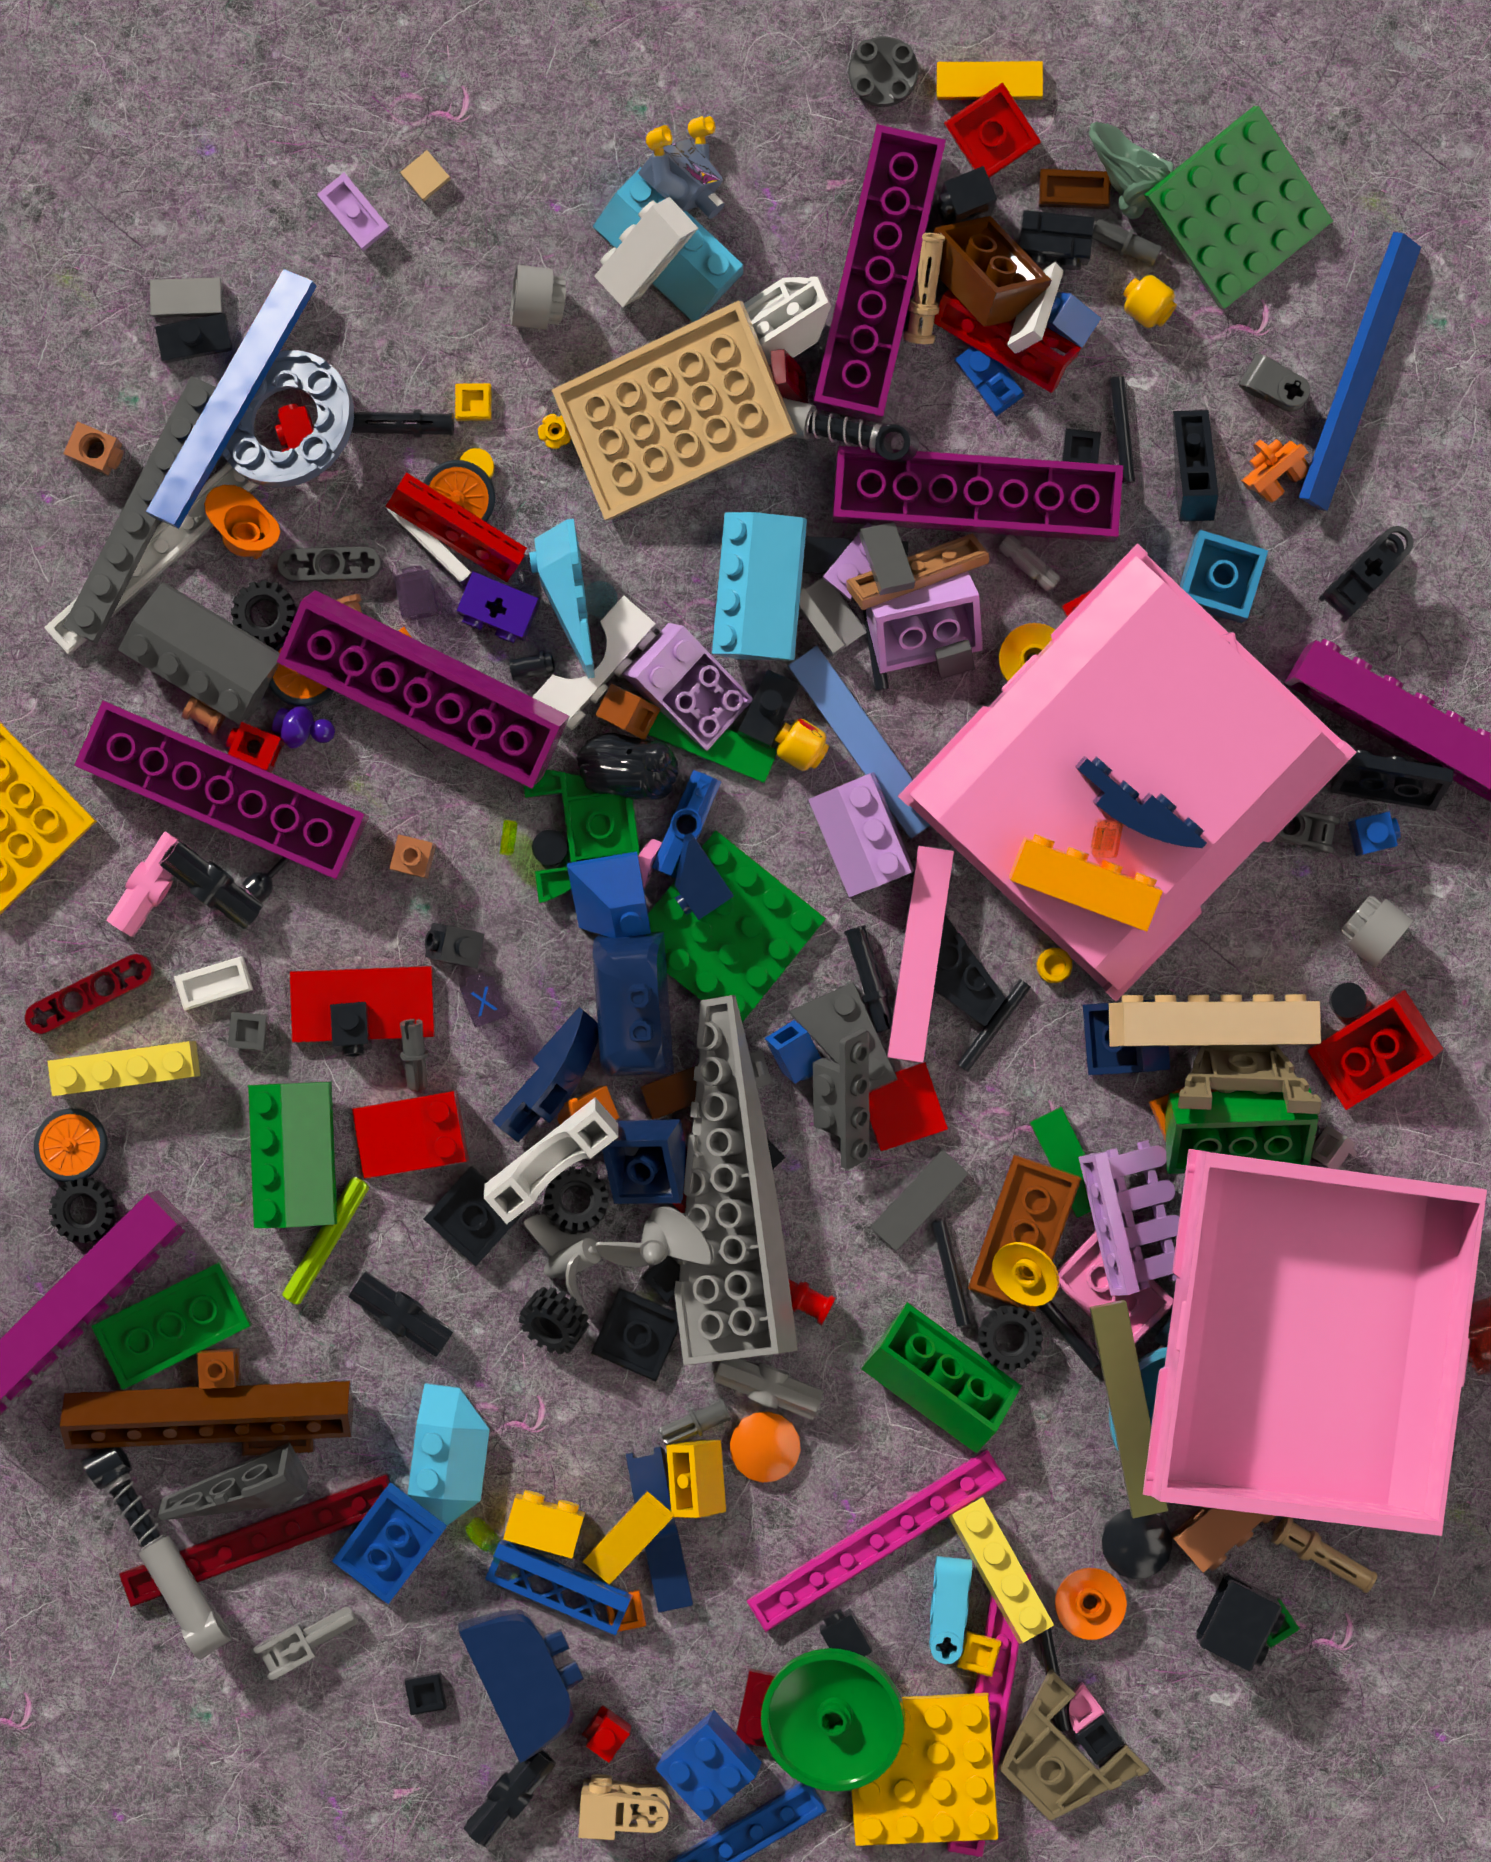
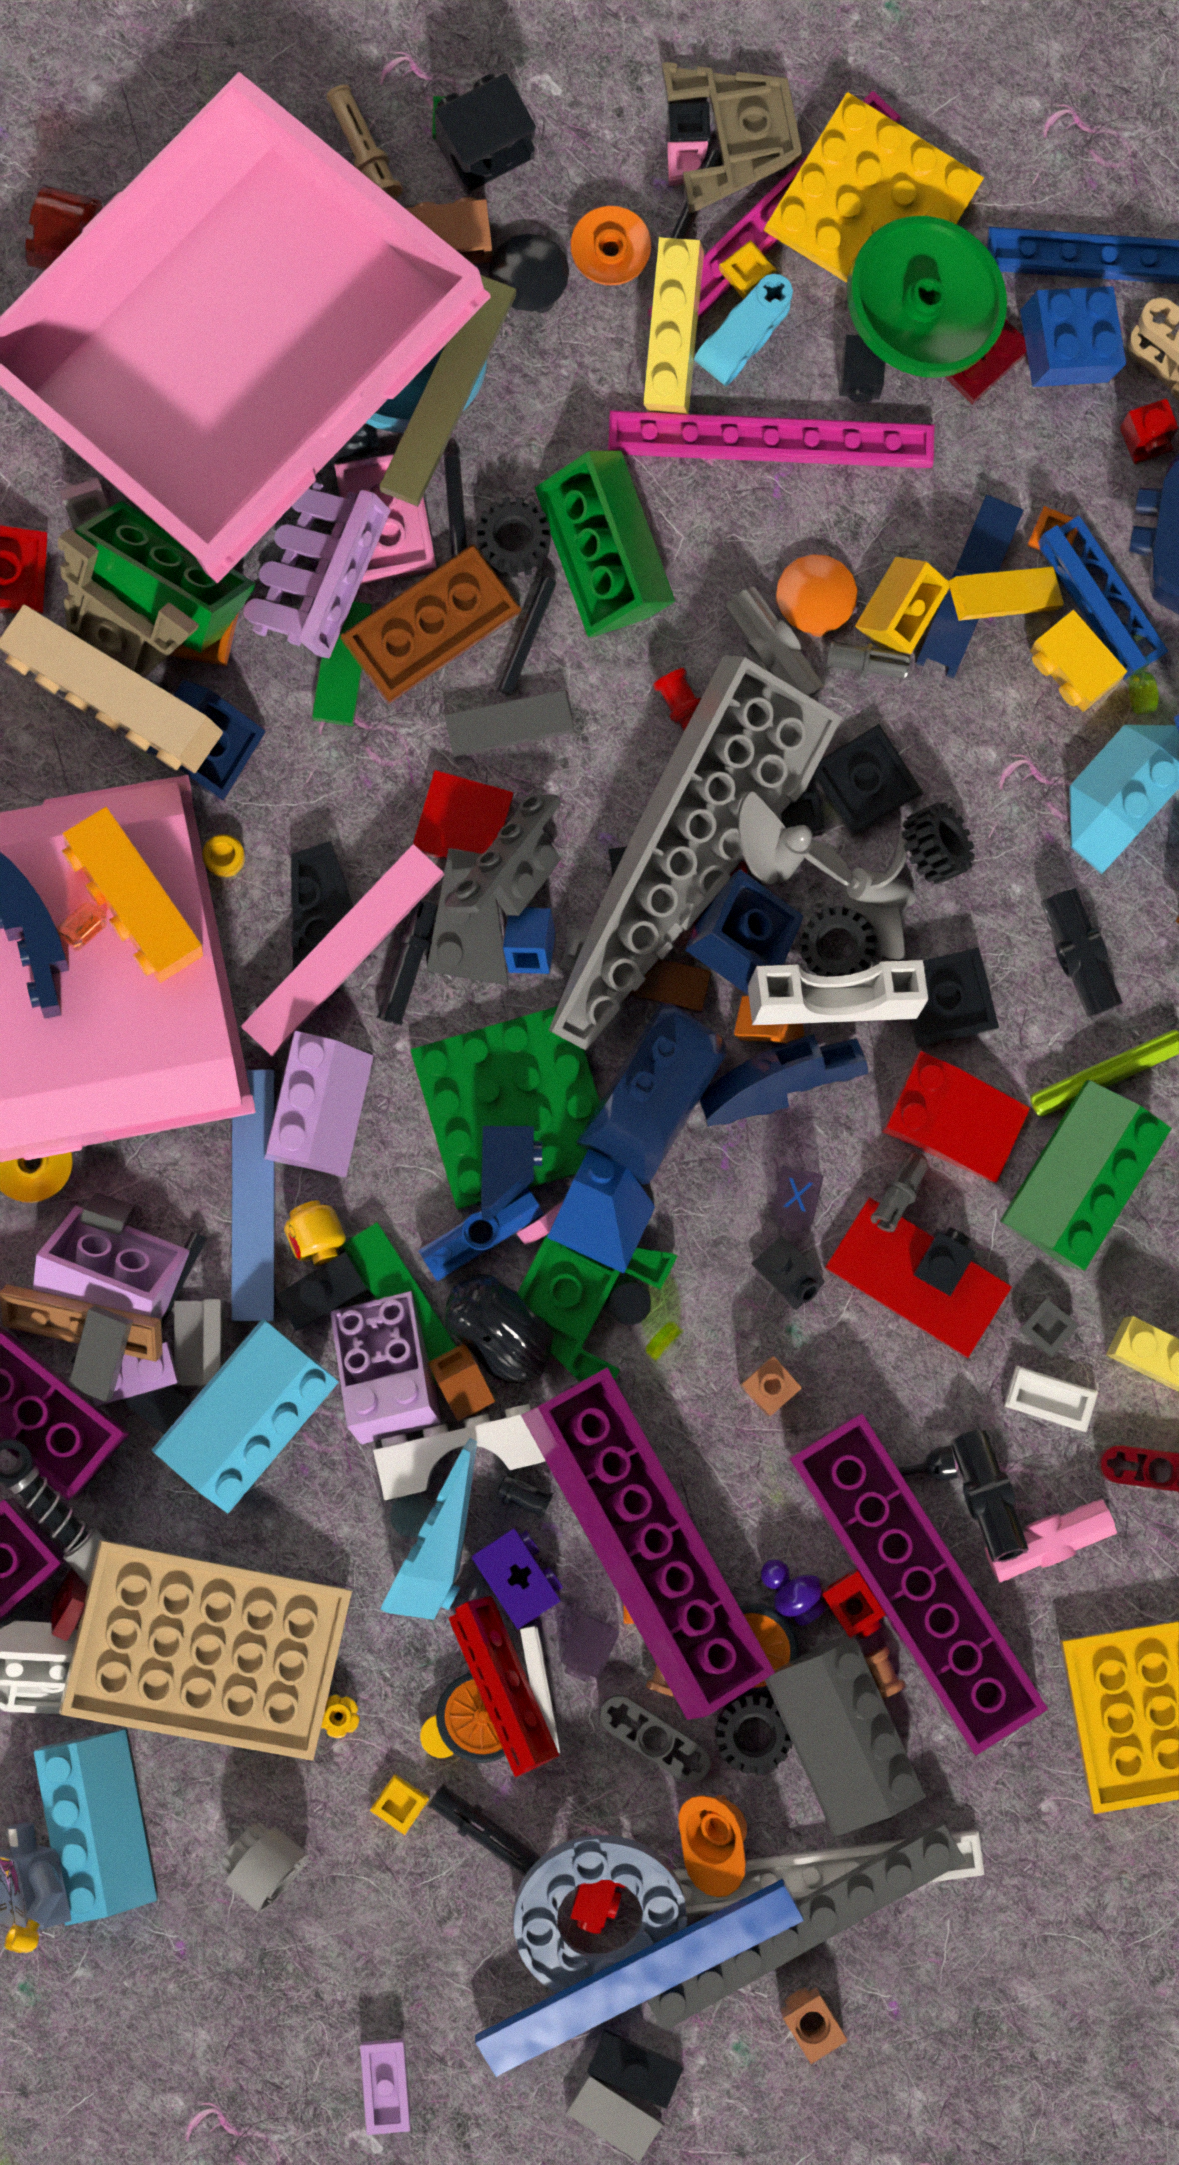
camera: 145 degrees left, 5 degrees down
tan tile [400,150,451,202] -> none
white brick [594,197,699,307] -> none
black bar [957,979,1031,1072] -> none
yellow dish [992,1242,1059,1306] -> none

